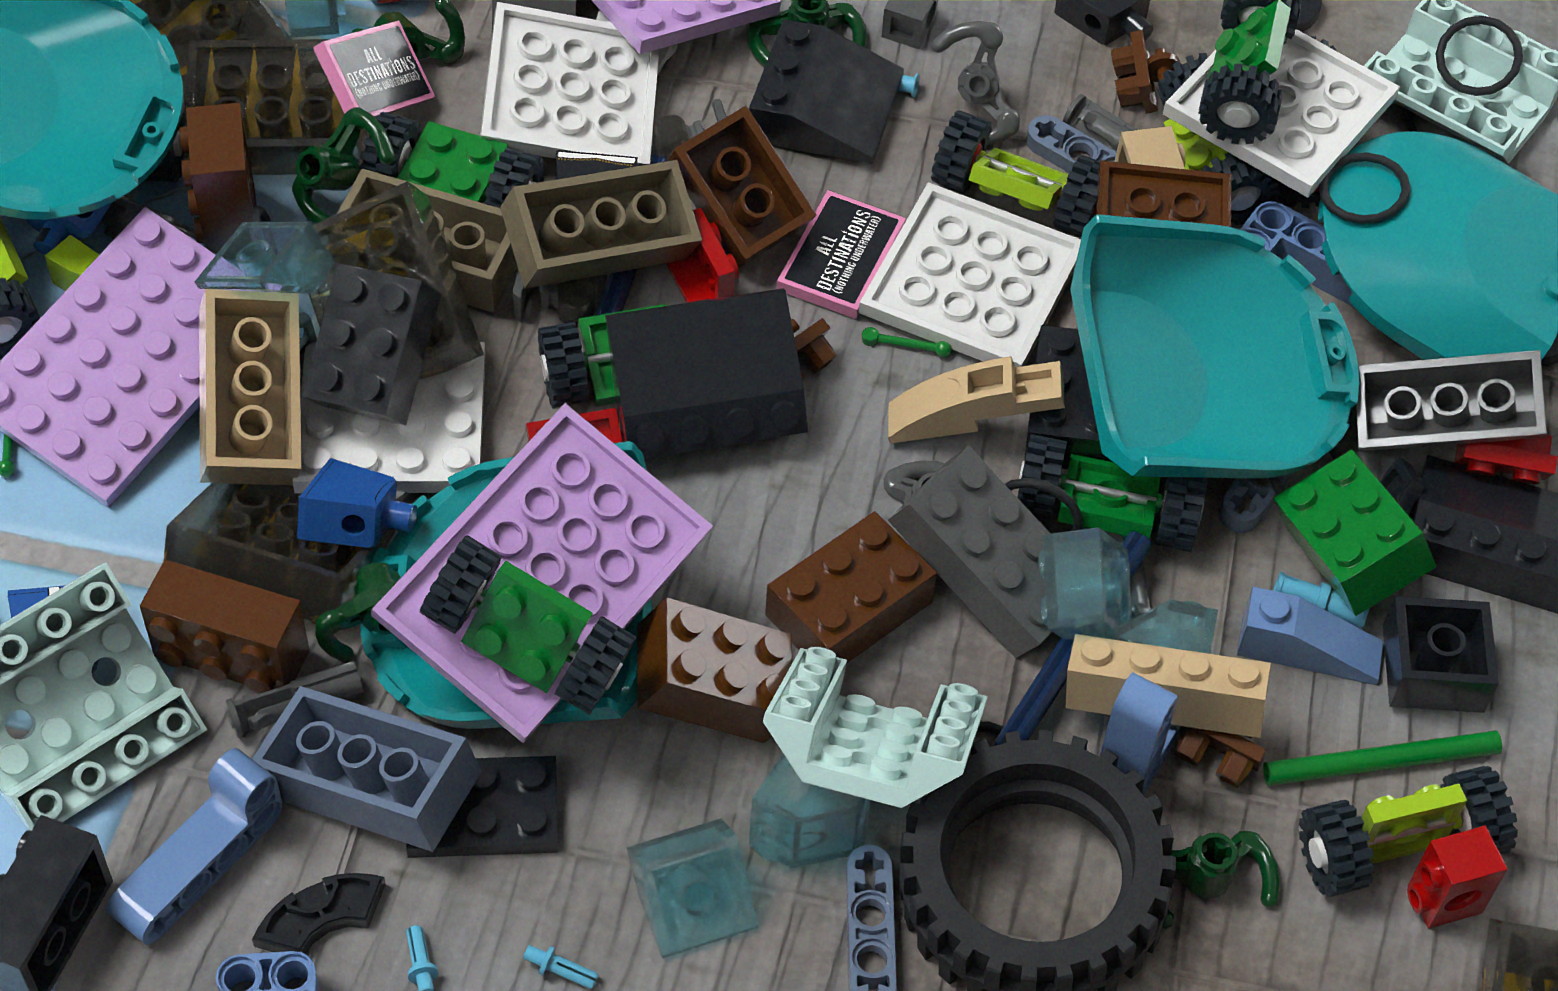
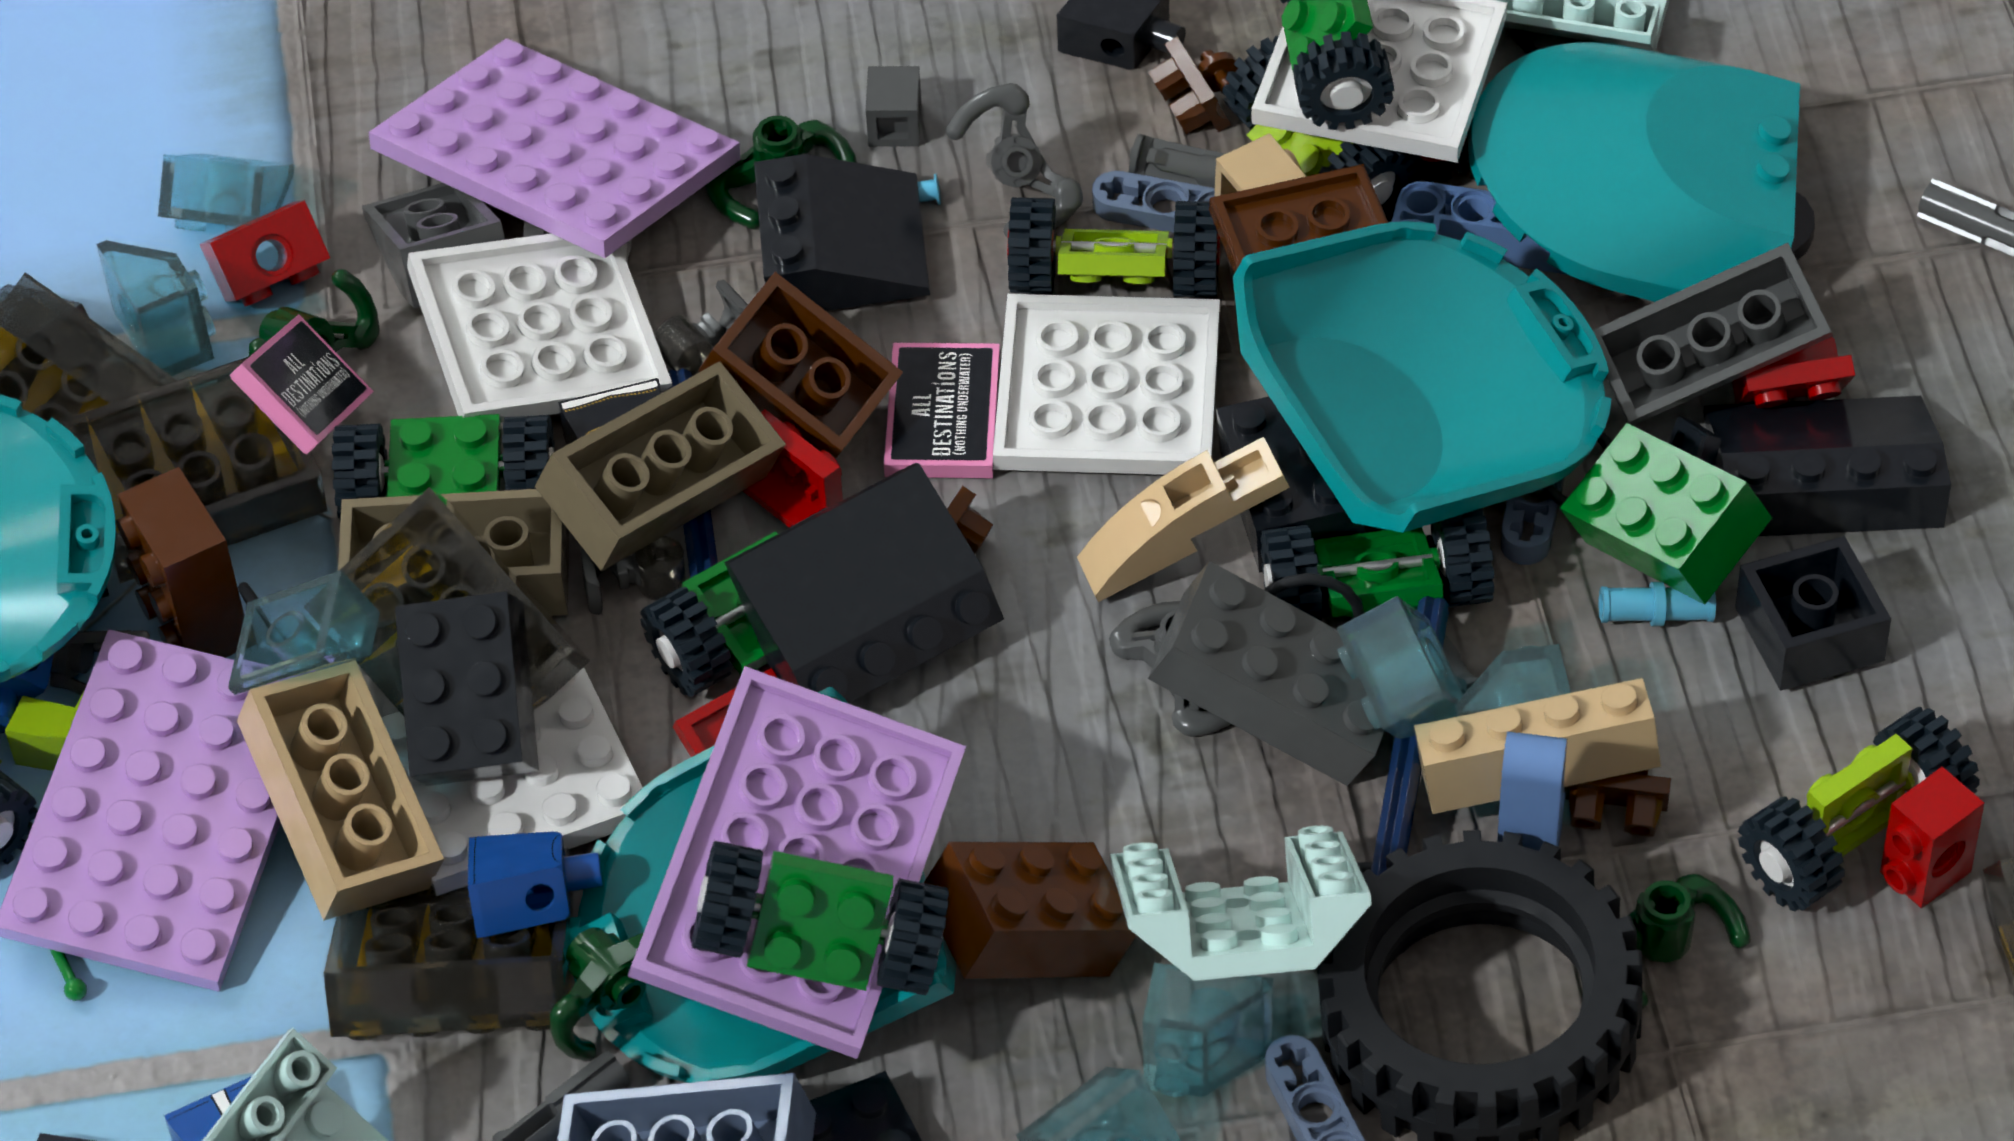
camera: 15 degrees left, 5 degrees down
reddish brown brick [140,559,310,694] -> none
dark green piece [292,107,395,231] -> none
reddish brown brick [765,511,937,664] -> none
green hinge [862,327,952,357] -> none
medium blue slope [1237,587,1383,685] -> none
green piece [1263,730,1502,786] -> none
black piece [1319,152,1411,224] -> none

